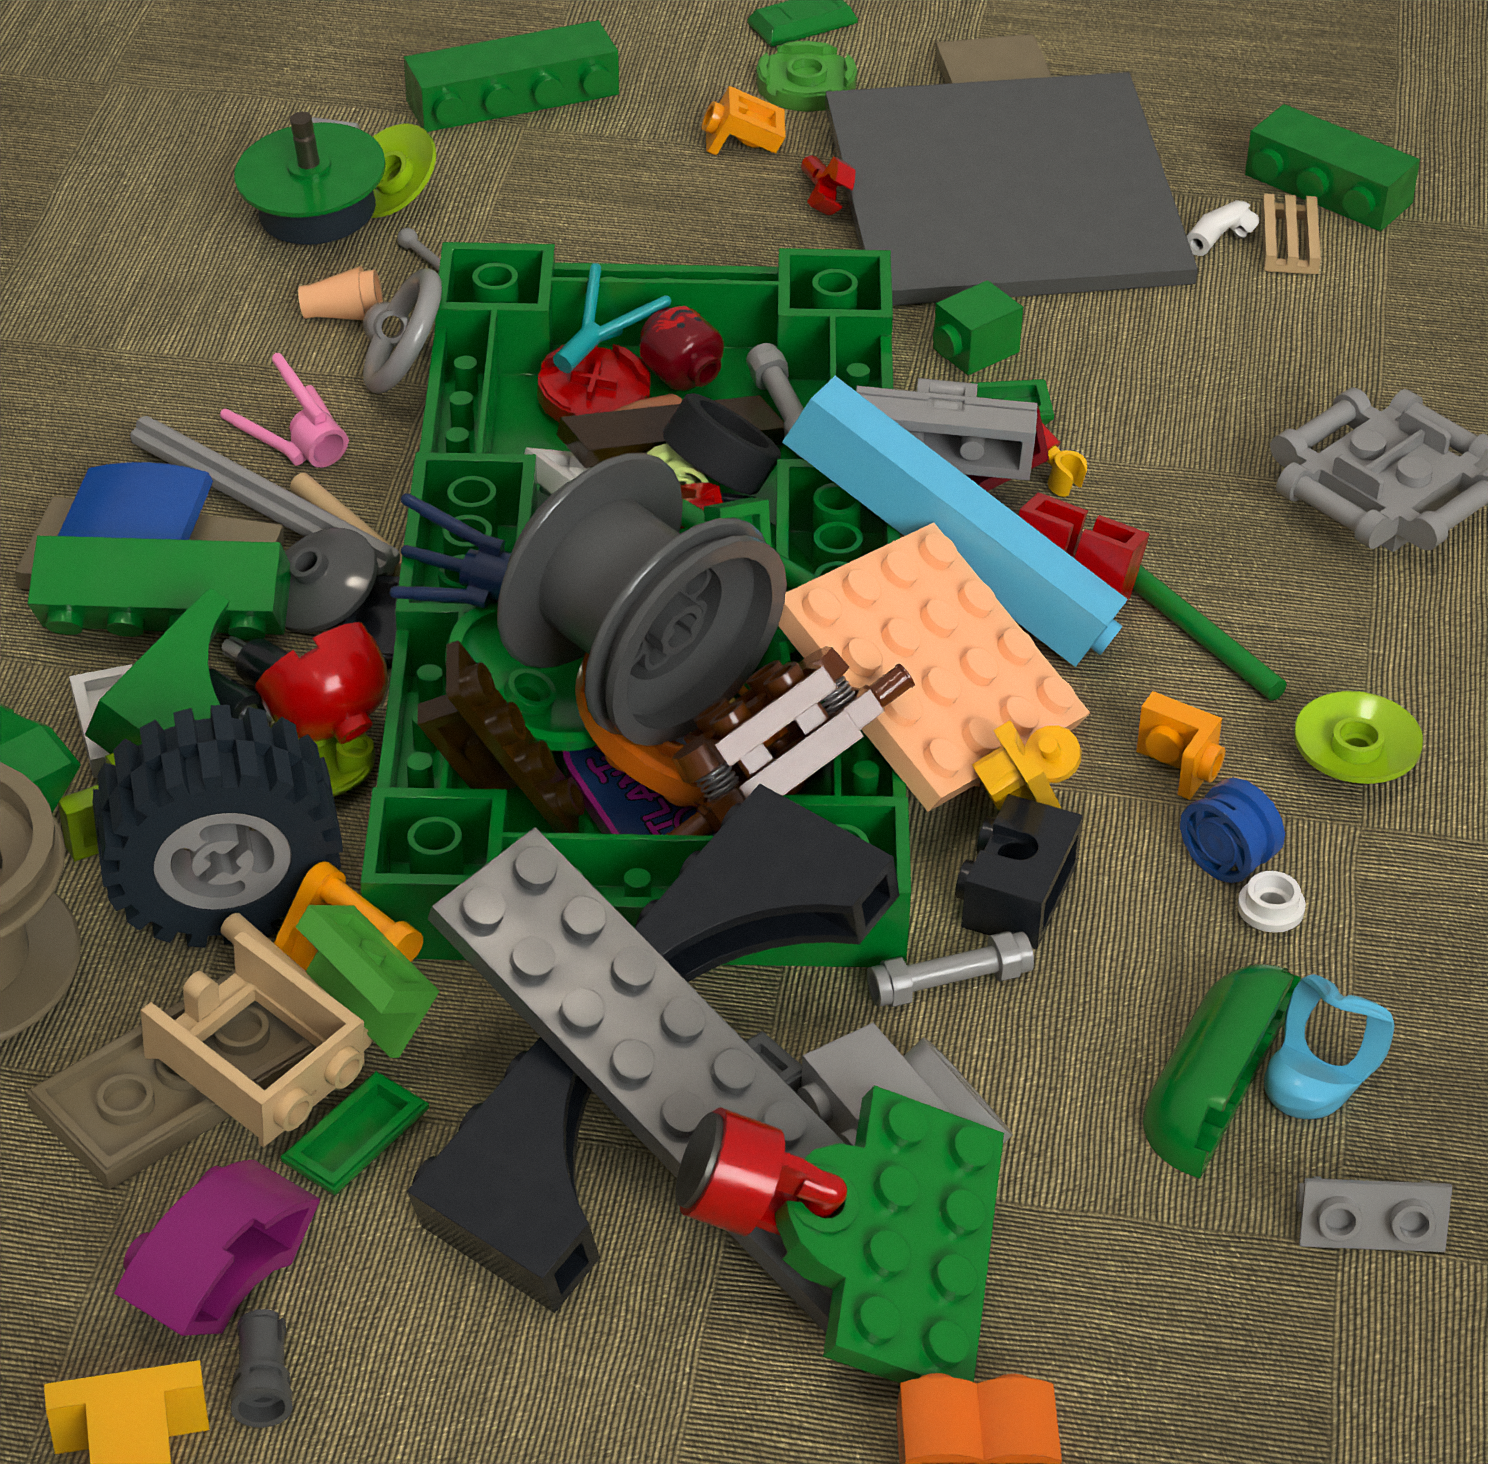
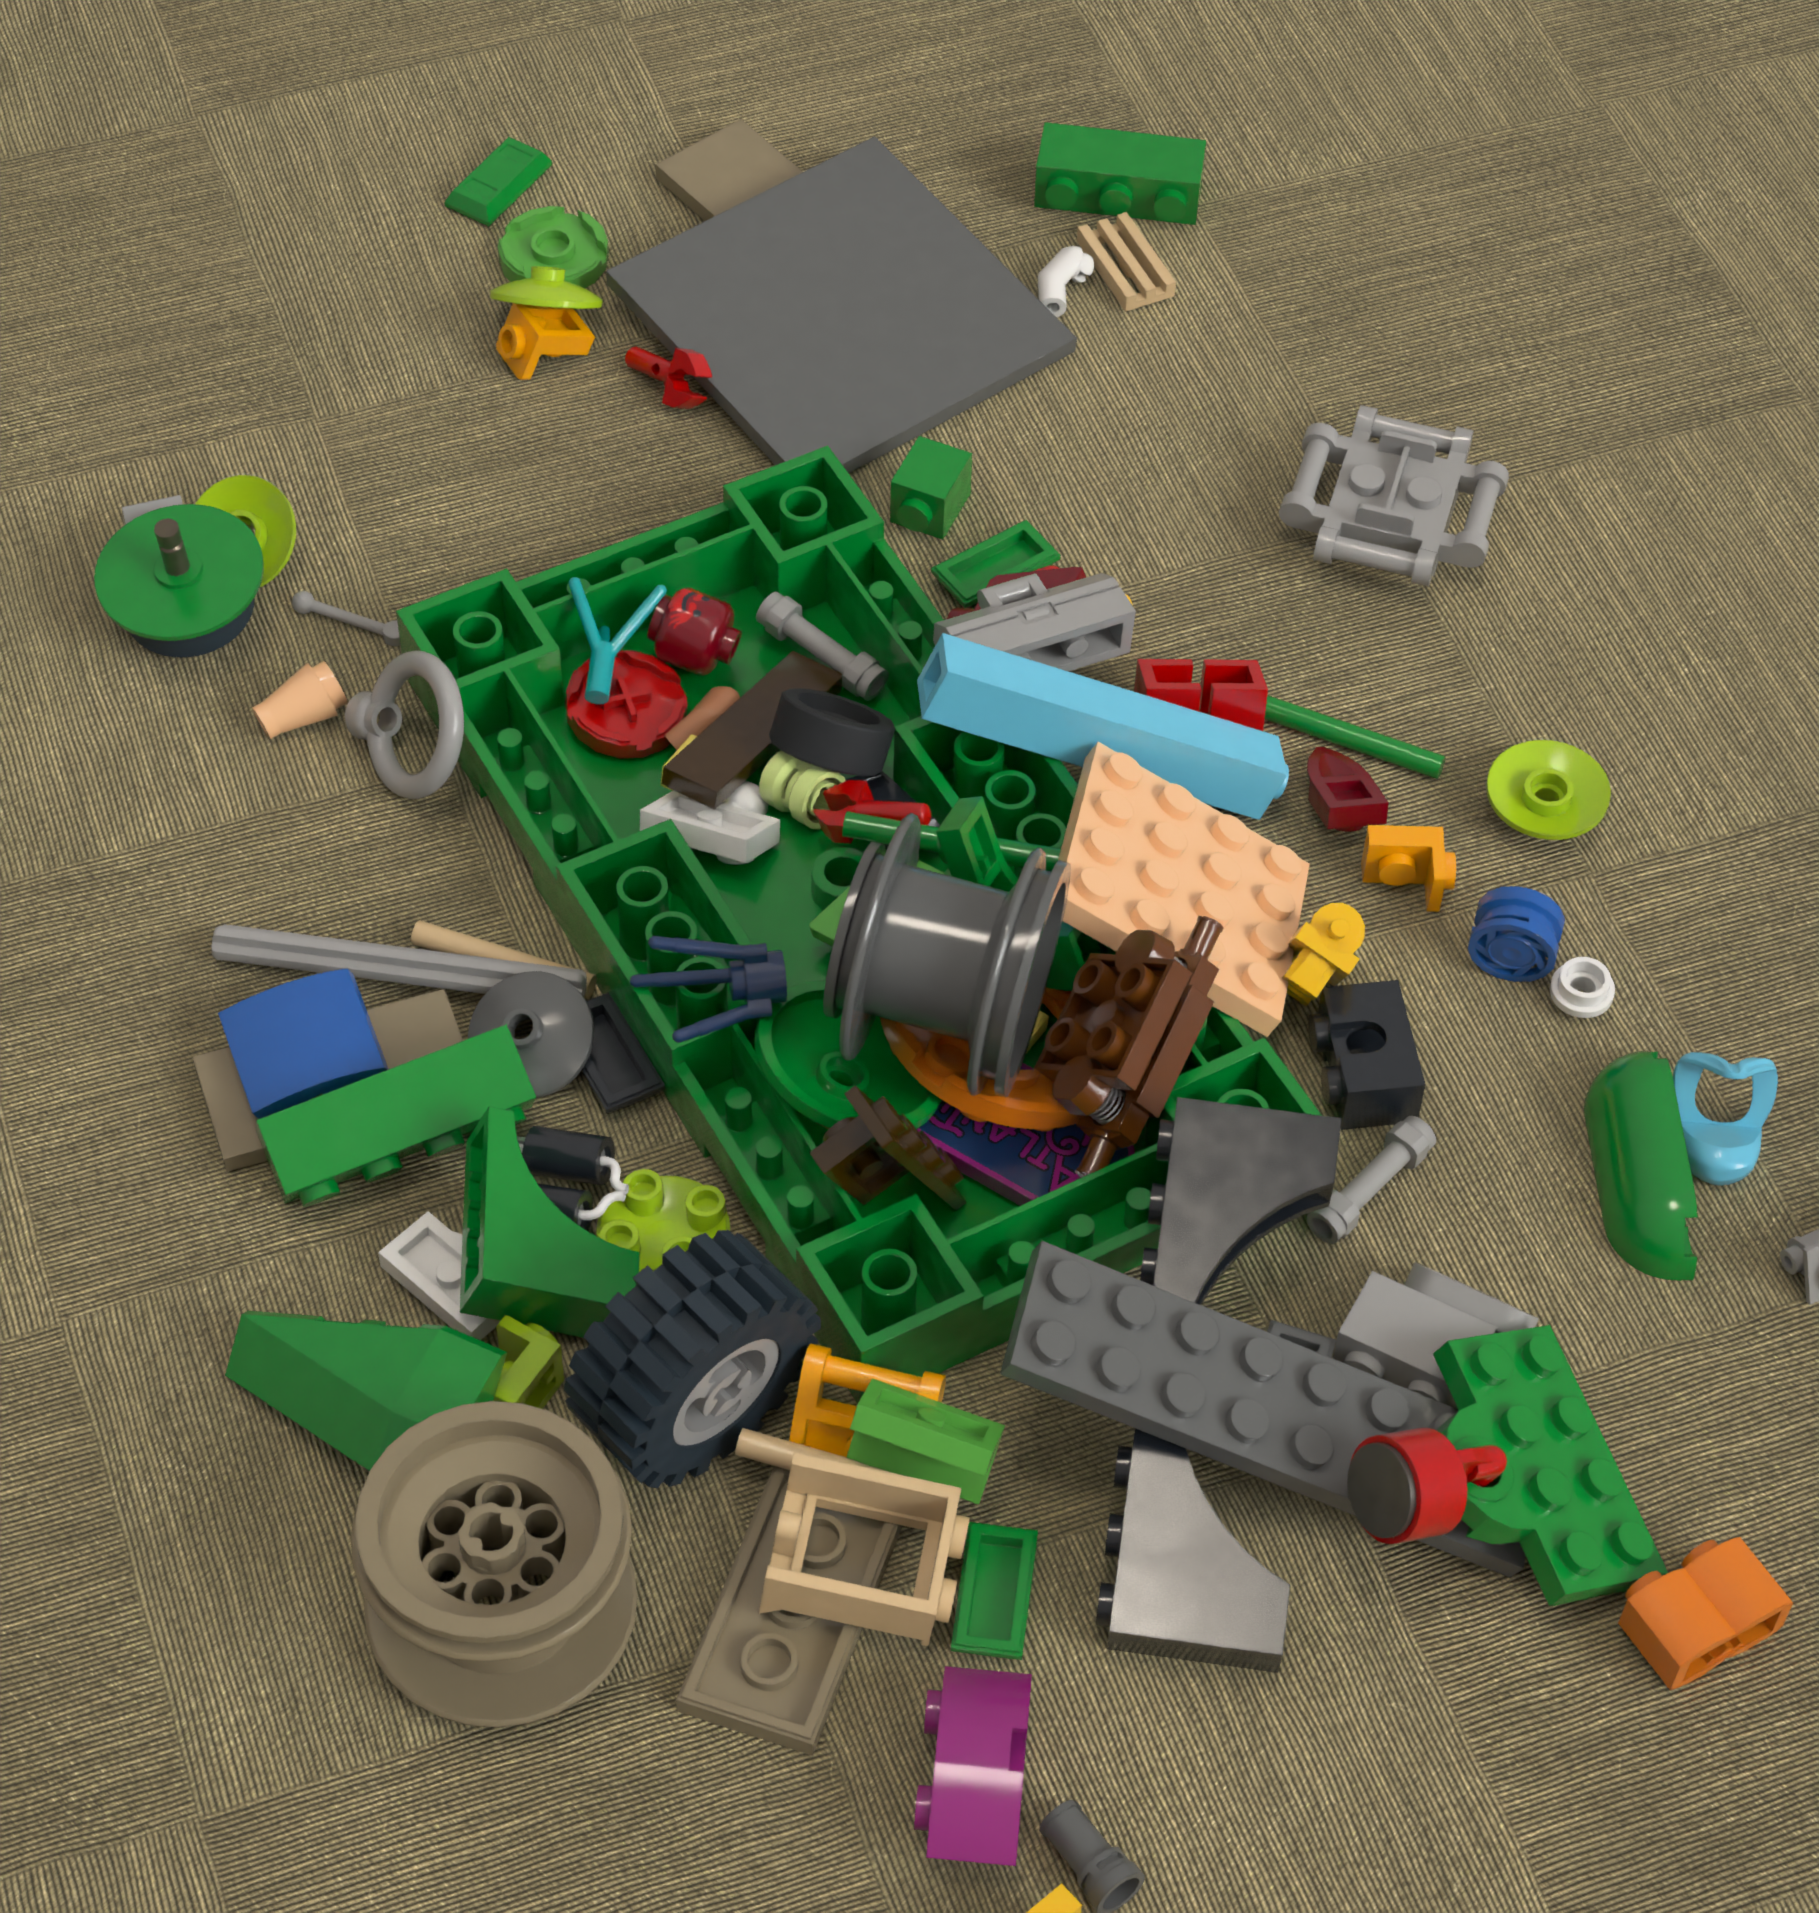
camera: 30 degrees left, 10 degrees up
bright pink plant [220,353,349,468] -> none
red cylinder [255,622,388,744] -> none
green brick [404,20,619,132] -> none
none -> lime dish [490,266,603,309]
none -> dark red plate [1307,746,1389,832]

